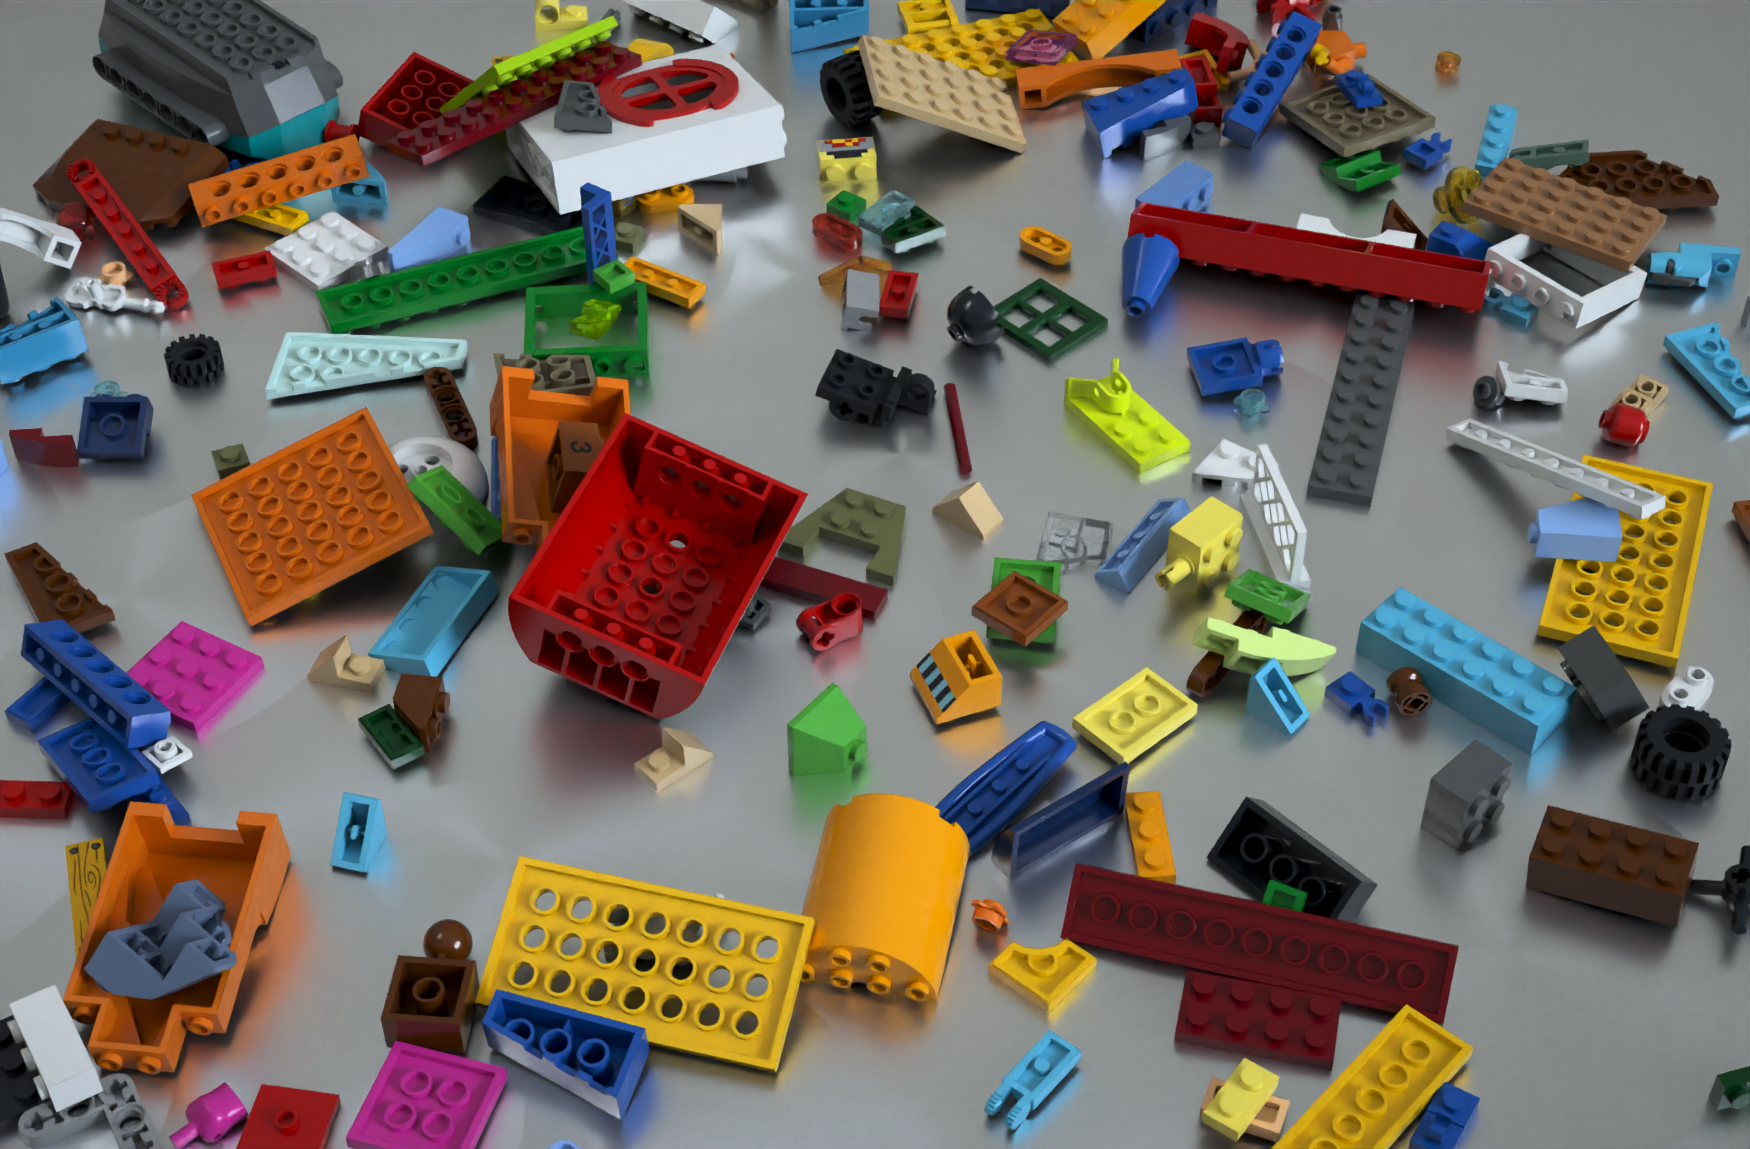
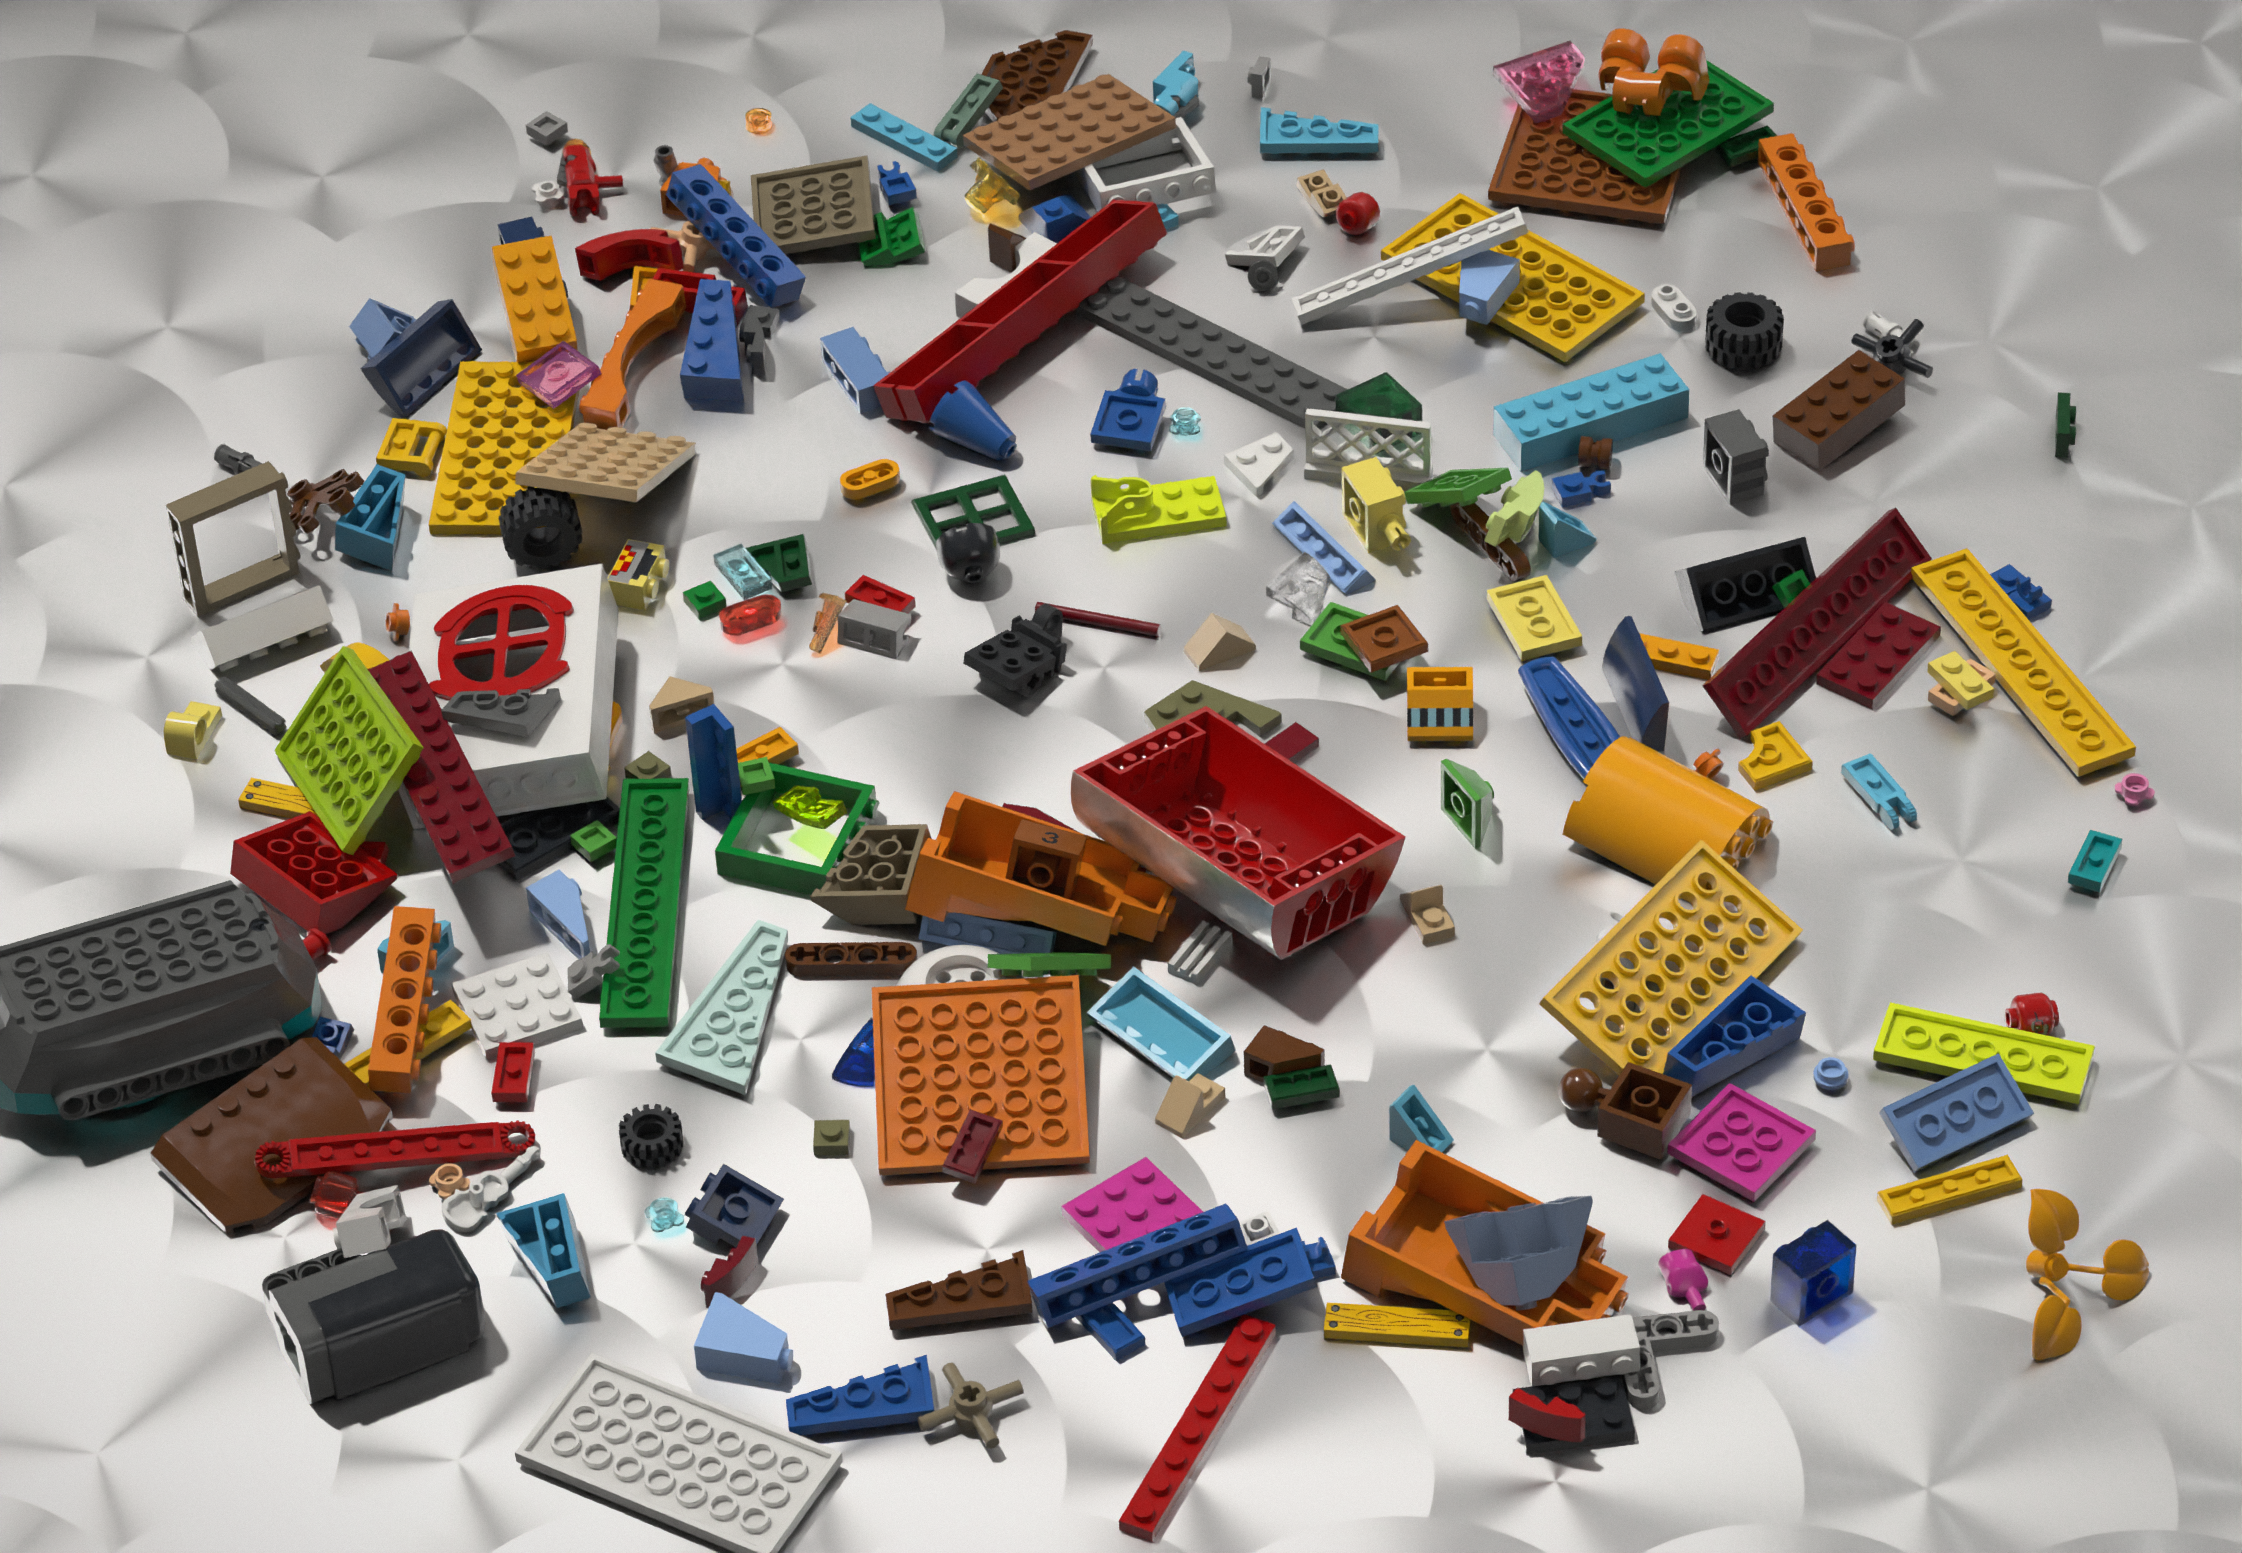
camera: 65 degrees left, 0 degrees up
red piece [796,593,863,651] -> none
blue plate [1335,70,1383,109] -> none
dark grey brick [1558,625,1650,730] -> none
none -> bright green plate [570,820,617,862]
none -> dark red plate [942,1109,1003,1184]
none -> clear green brick [1335,372,1422,455]

